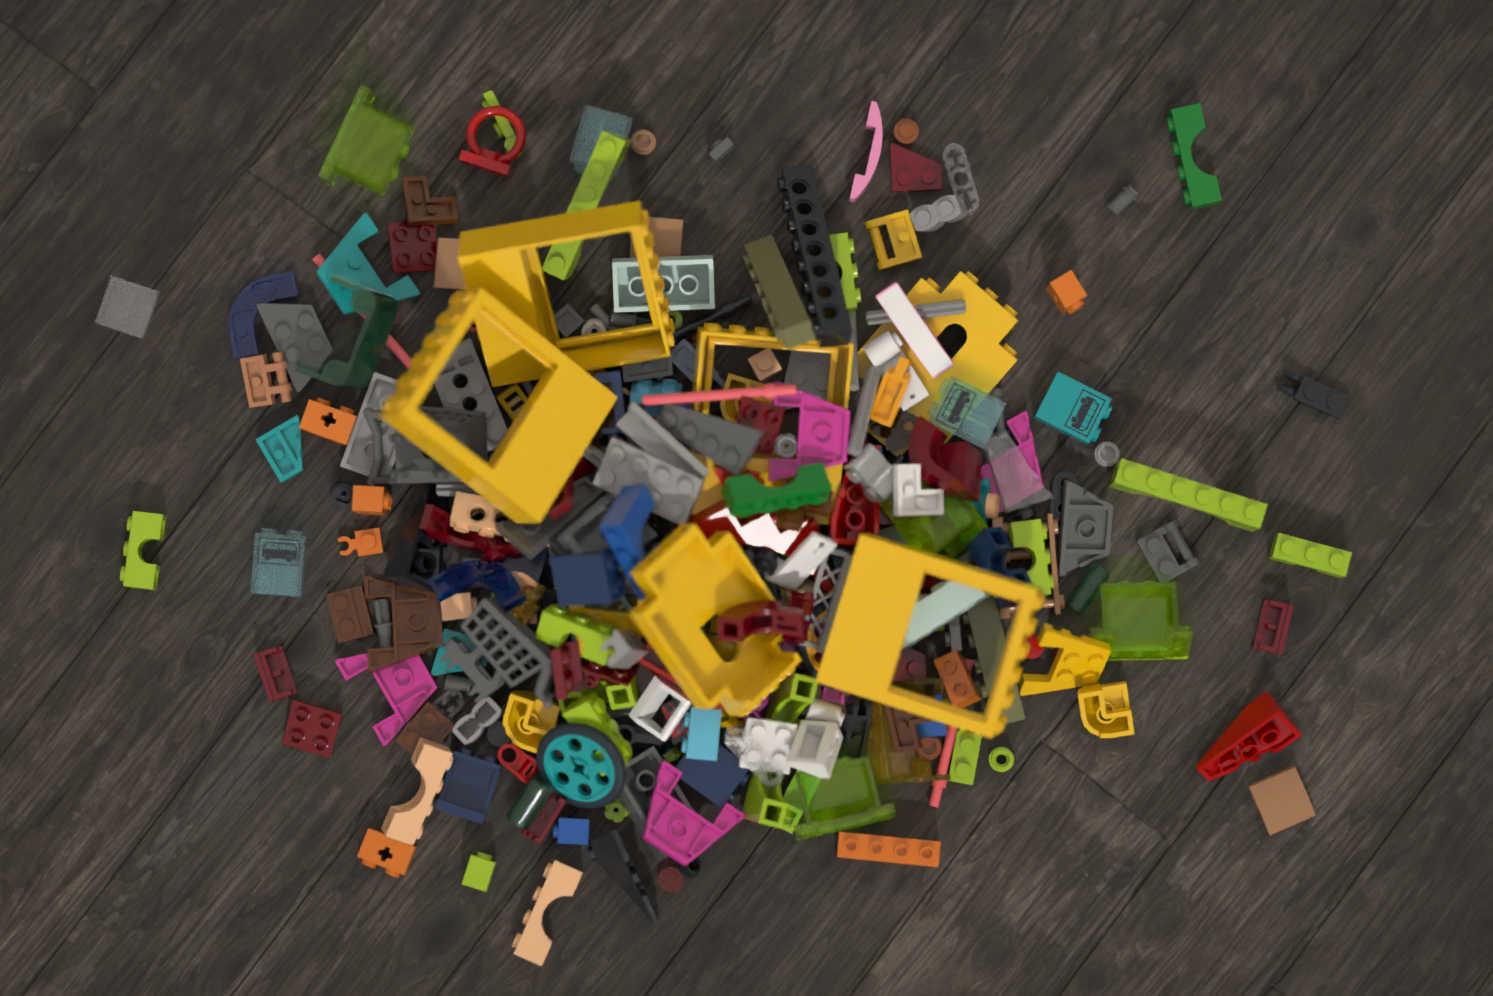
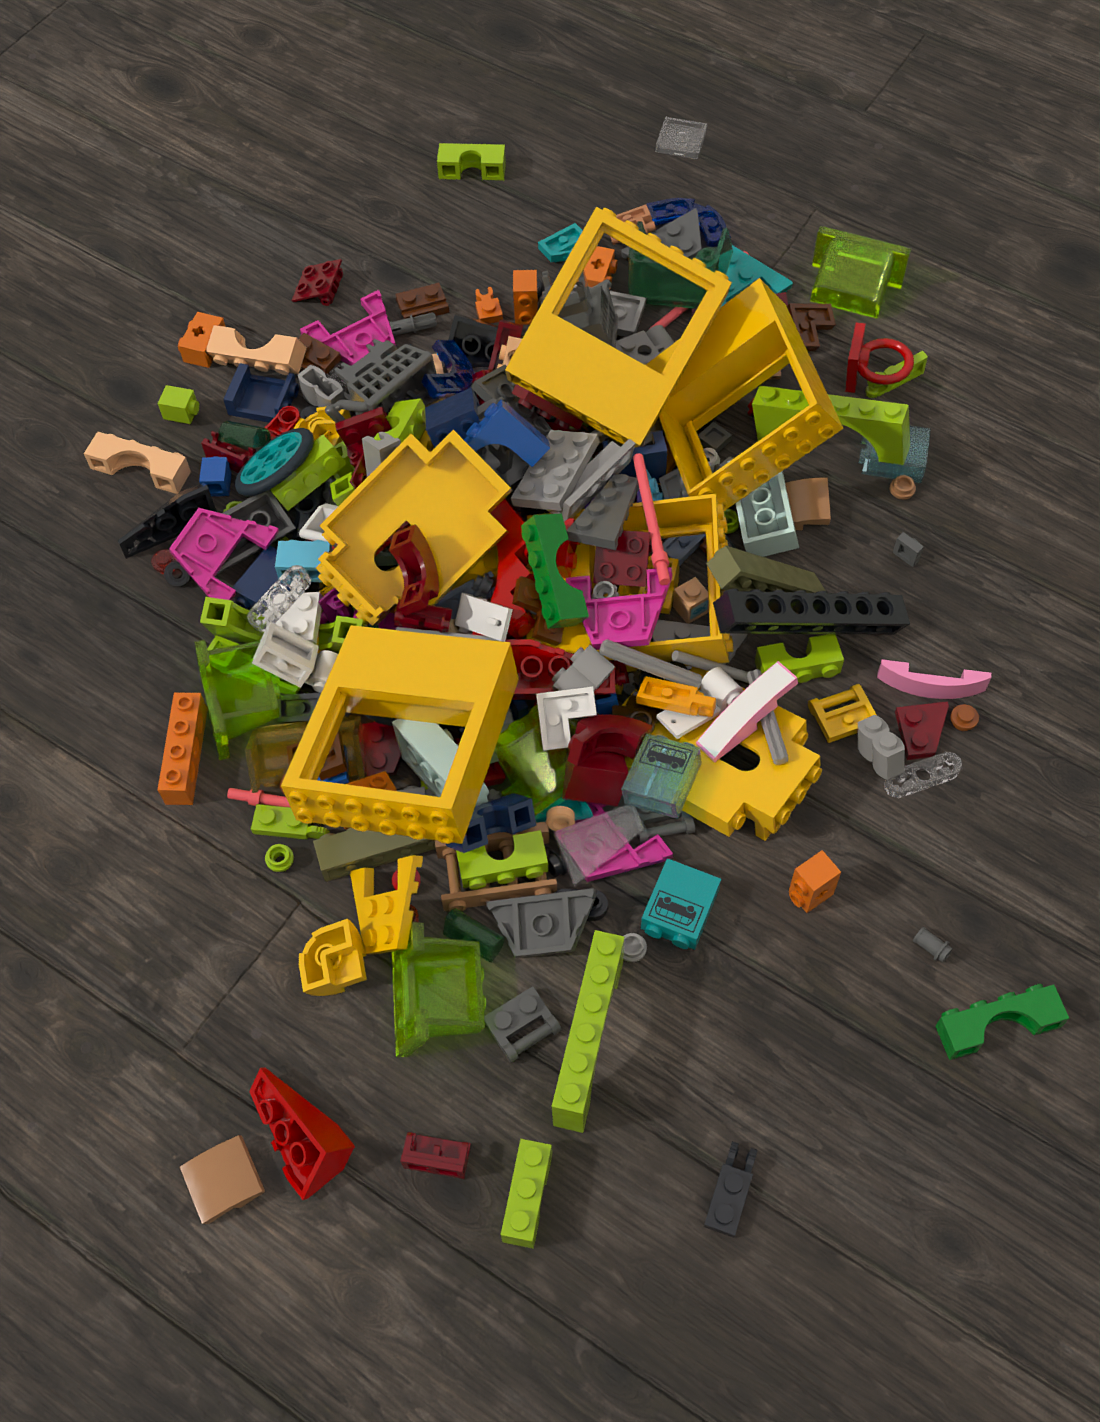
camera: 90 degrees right, 25 degrees down
clear light blue brick [250,528,308,597] -> none
dark red hinge [253,646,298,702] -> none
reddish brown wing [364,576,444,674] -> none

